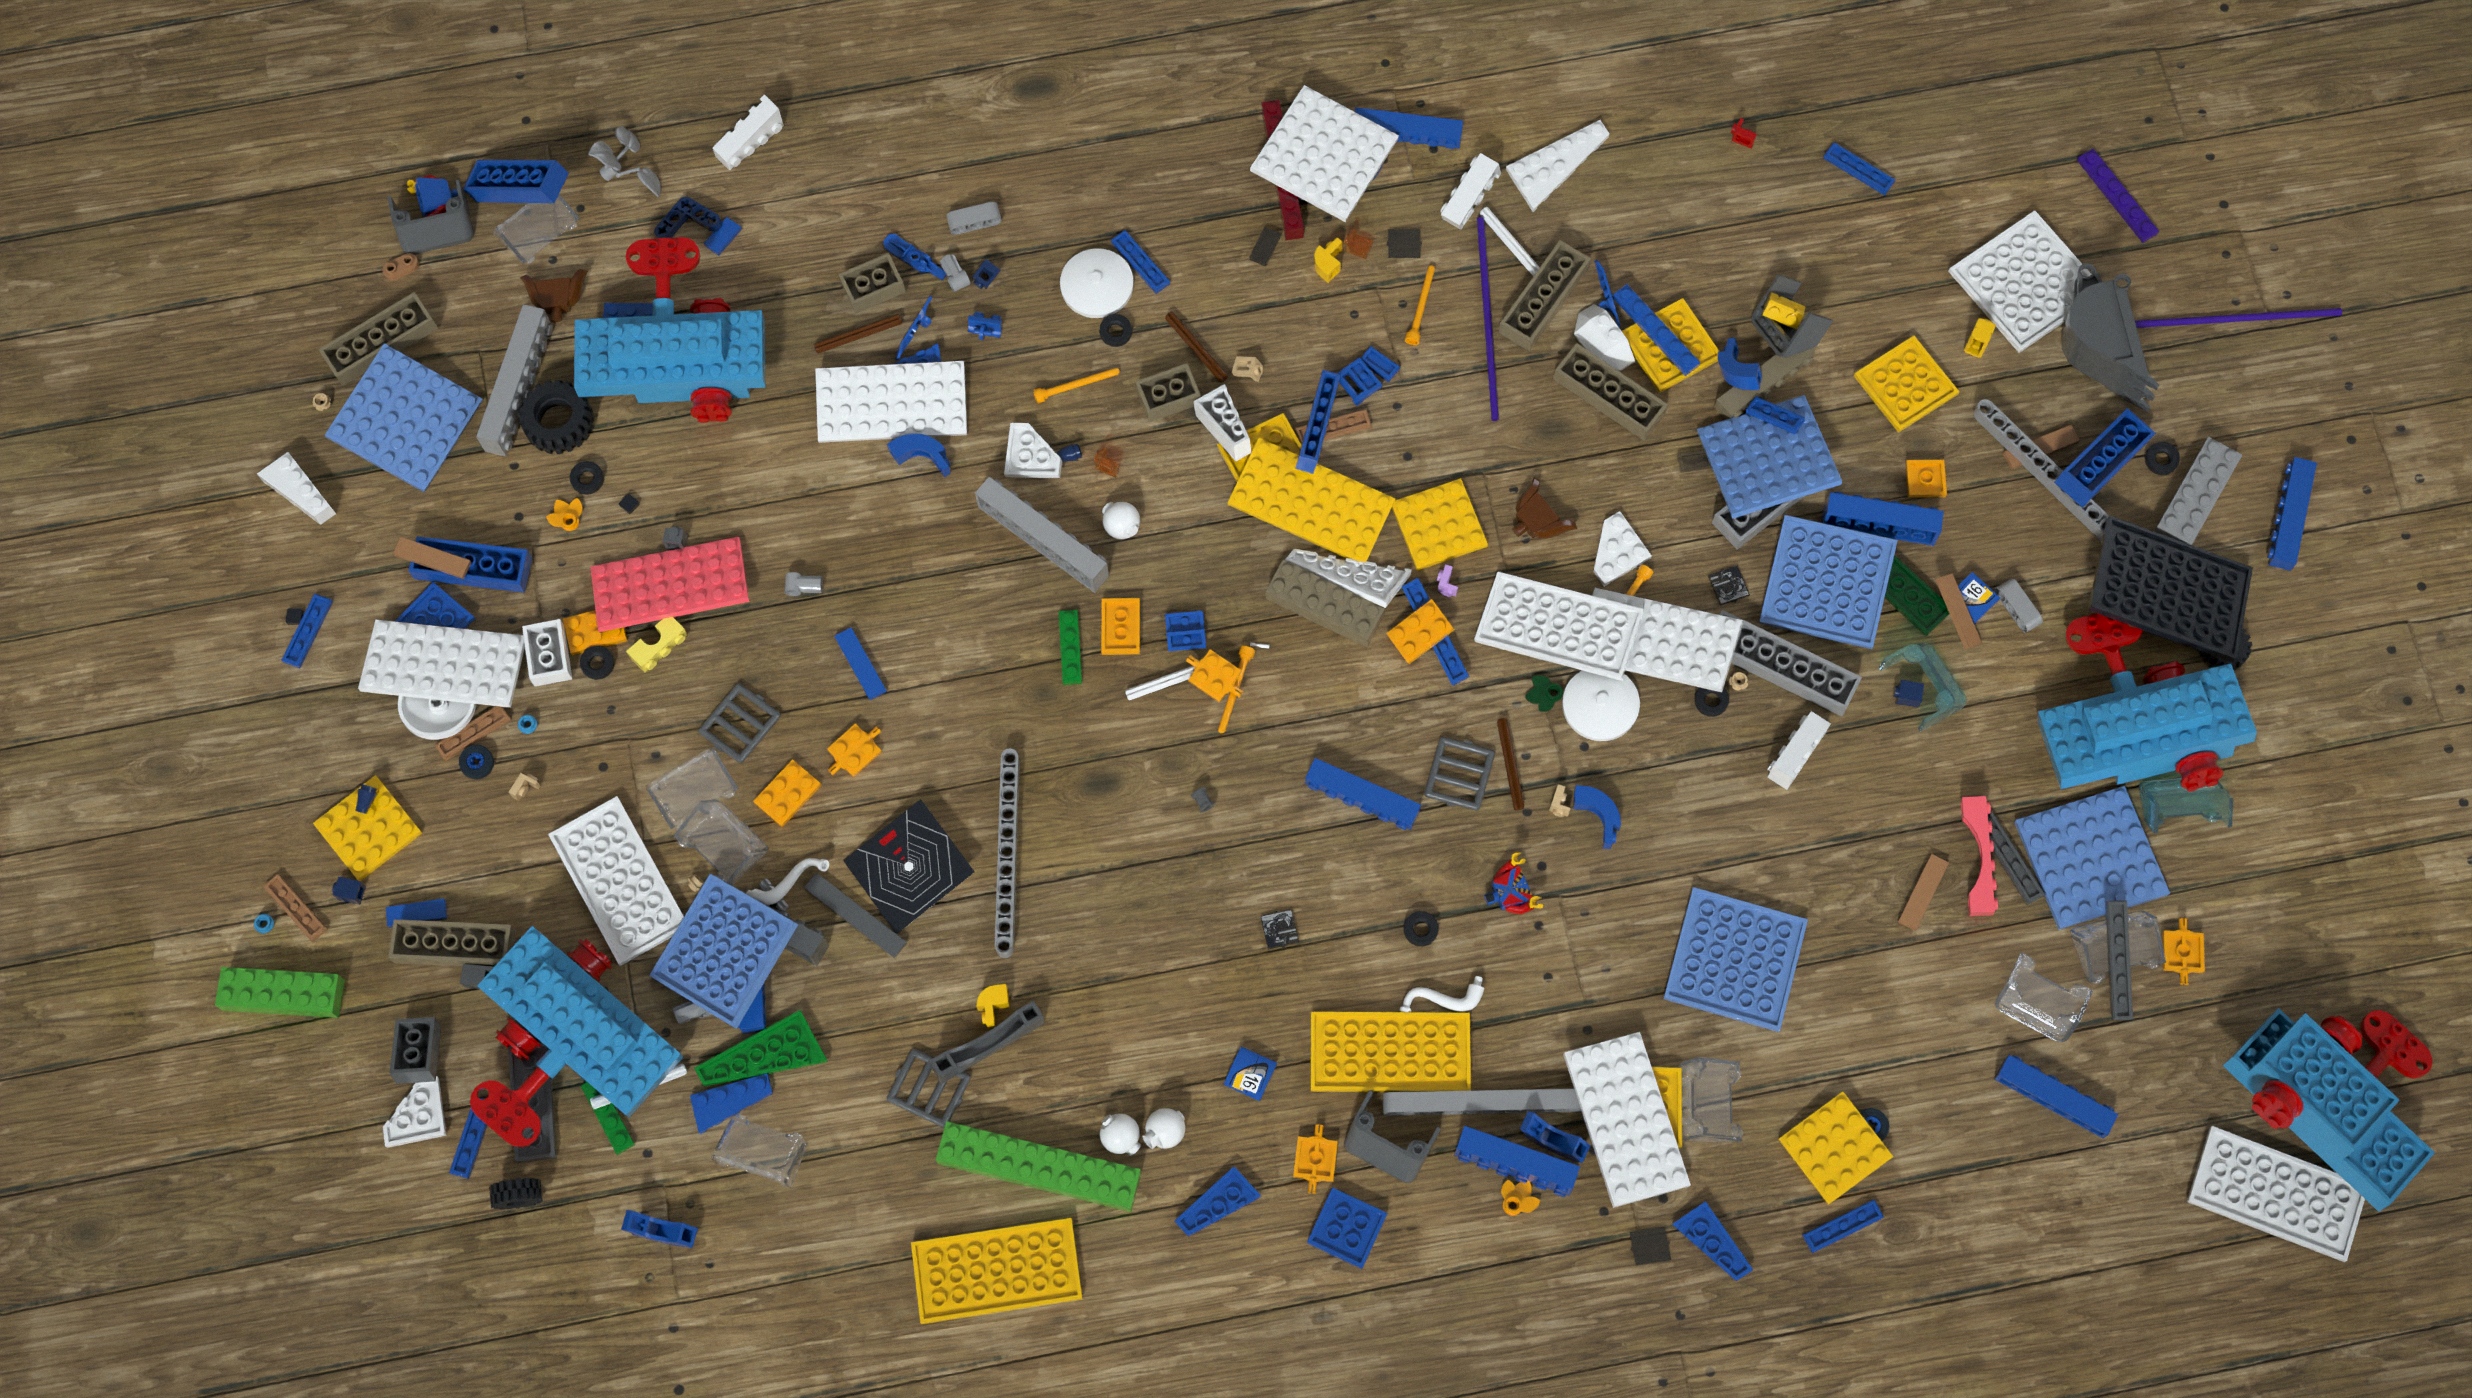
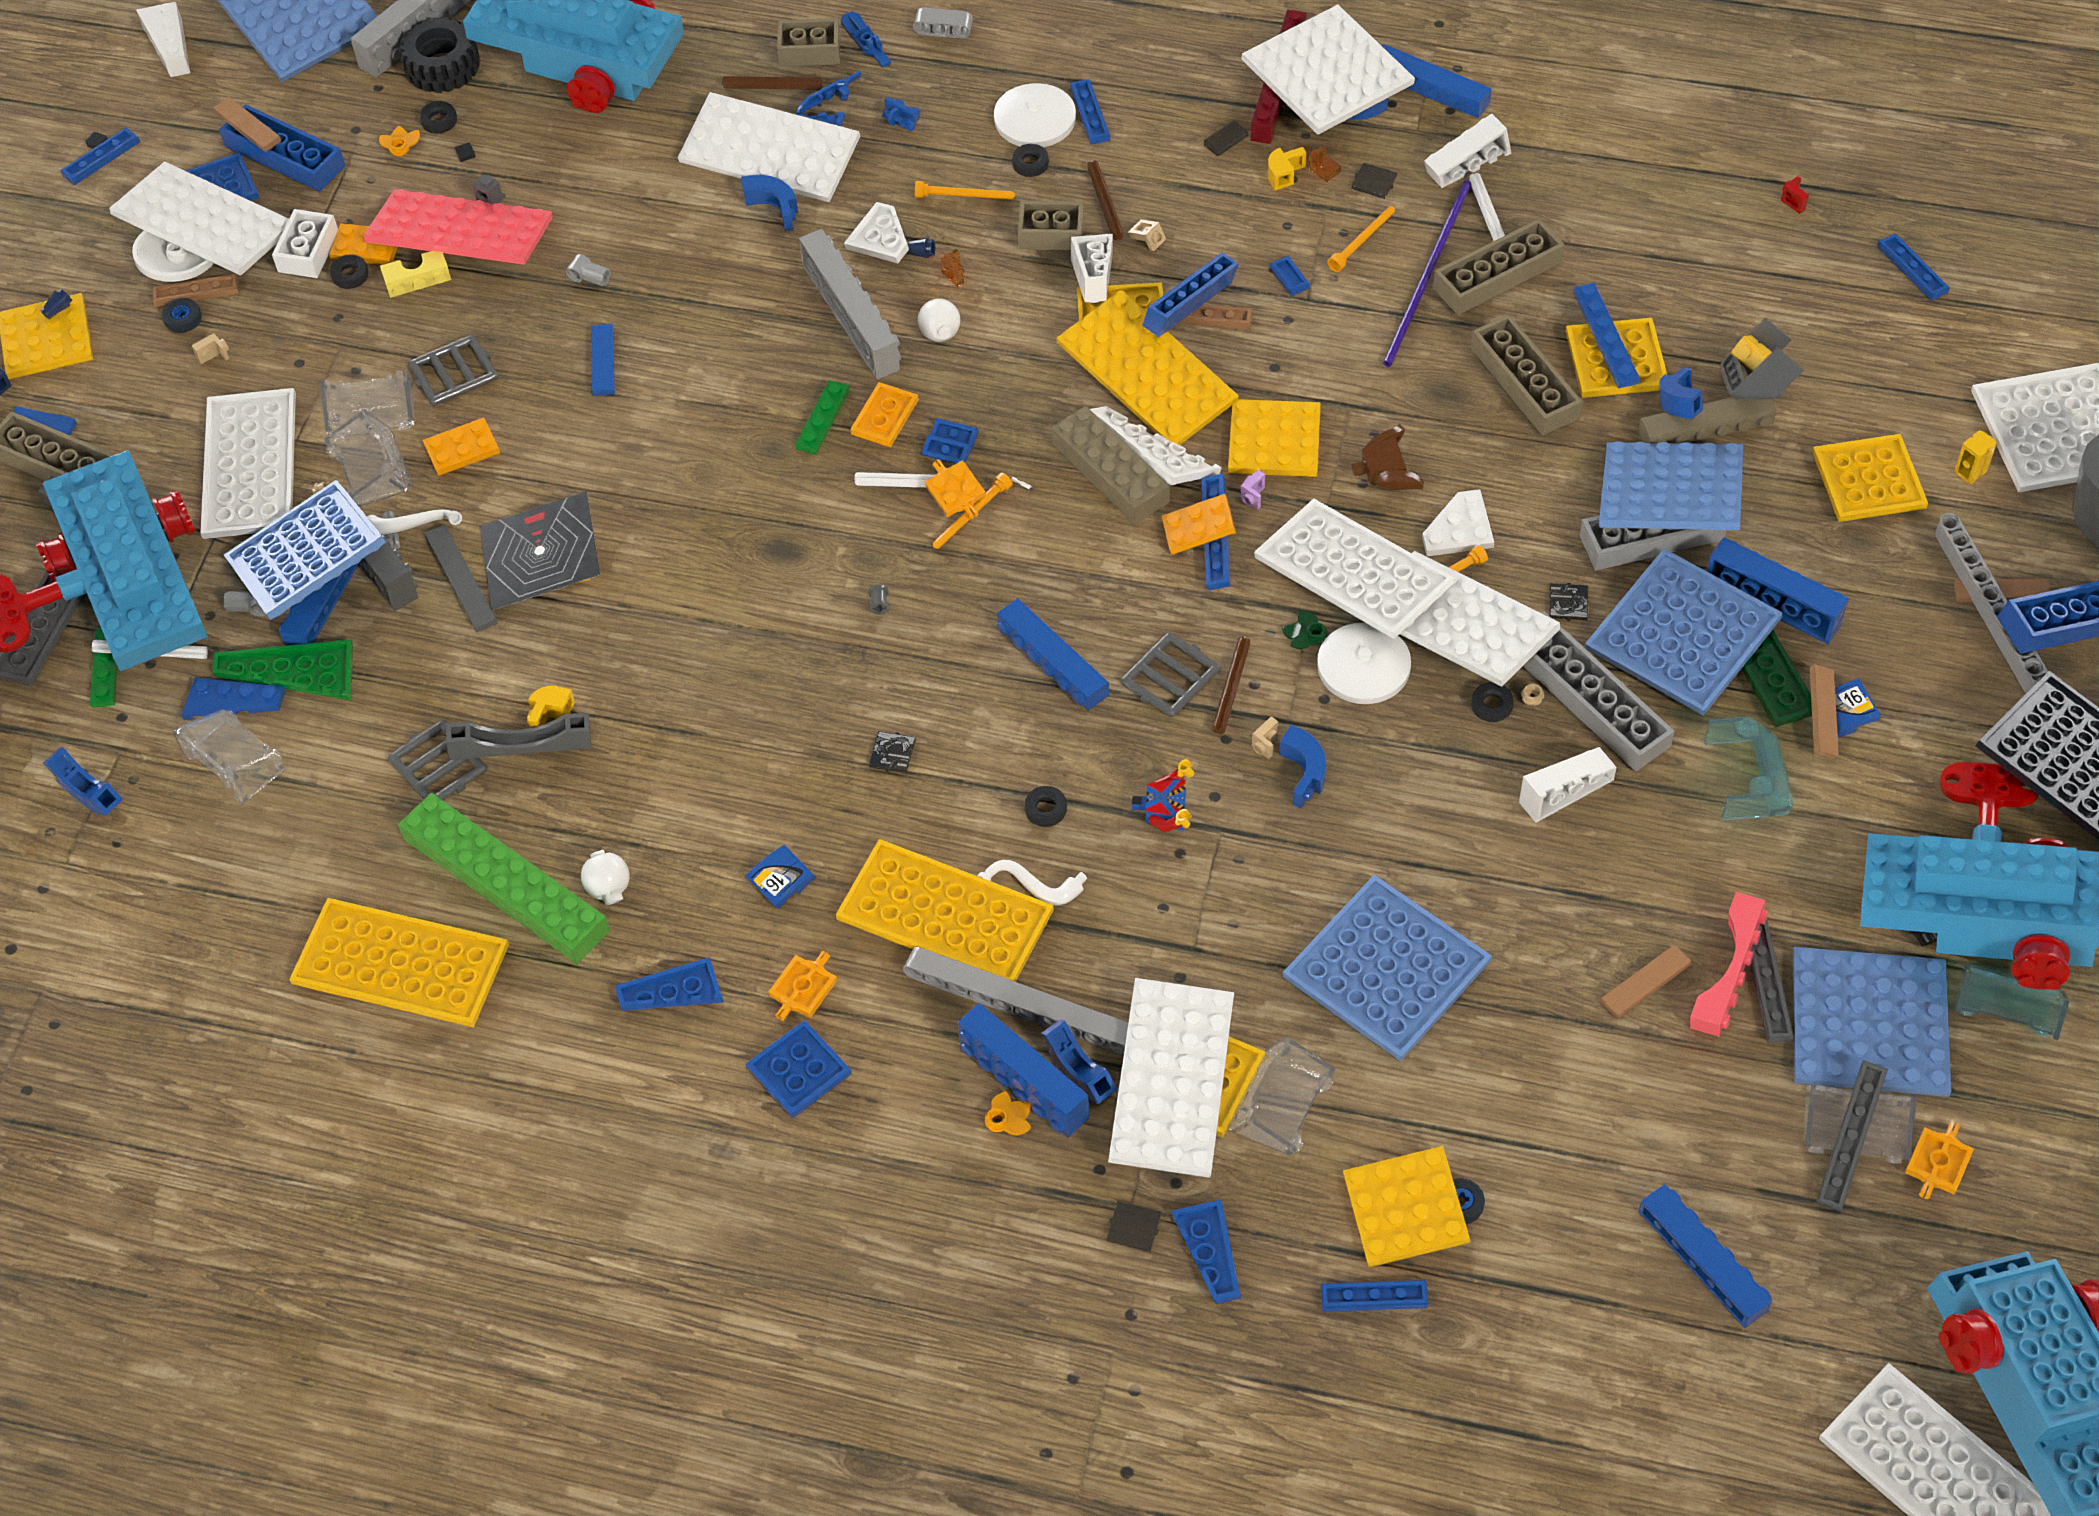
camera: 25 degrees right, 15 degrees down
dark azure plate [518,715,538,734] -> none
light orange plate [827,723,882,778] -> none
light grey piece [940,254,971,292] -> none
dark blue brick [972,259,1000,289] -> none
light grey beam [995,748,1020,958] -> none
white brick [1143,1108,1185,1149] -> none
blue plate [1337,357,1382,406] -> none
dark grey windscreen [1344,1090,1441,1183] -> none
white wing [1506,120,1609,212] -> none
white wedge [1574,304,1635,371] -> none
blue piece [1594,260,1621,327] -> none
clear smoke tile [1677,450,1712,473] -> none
blue tile [1746,396,1805,434] -> none
dark blue brick [1893,680,1924,708] -> none
light orange plate [1905,460,1947,498] -> none
light grey beam [1995,578,2043,633] -> none
clear windscreen [1995,952,2093,1042] -> none

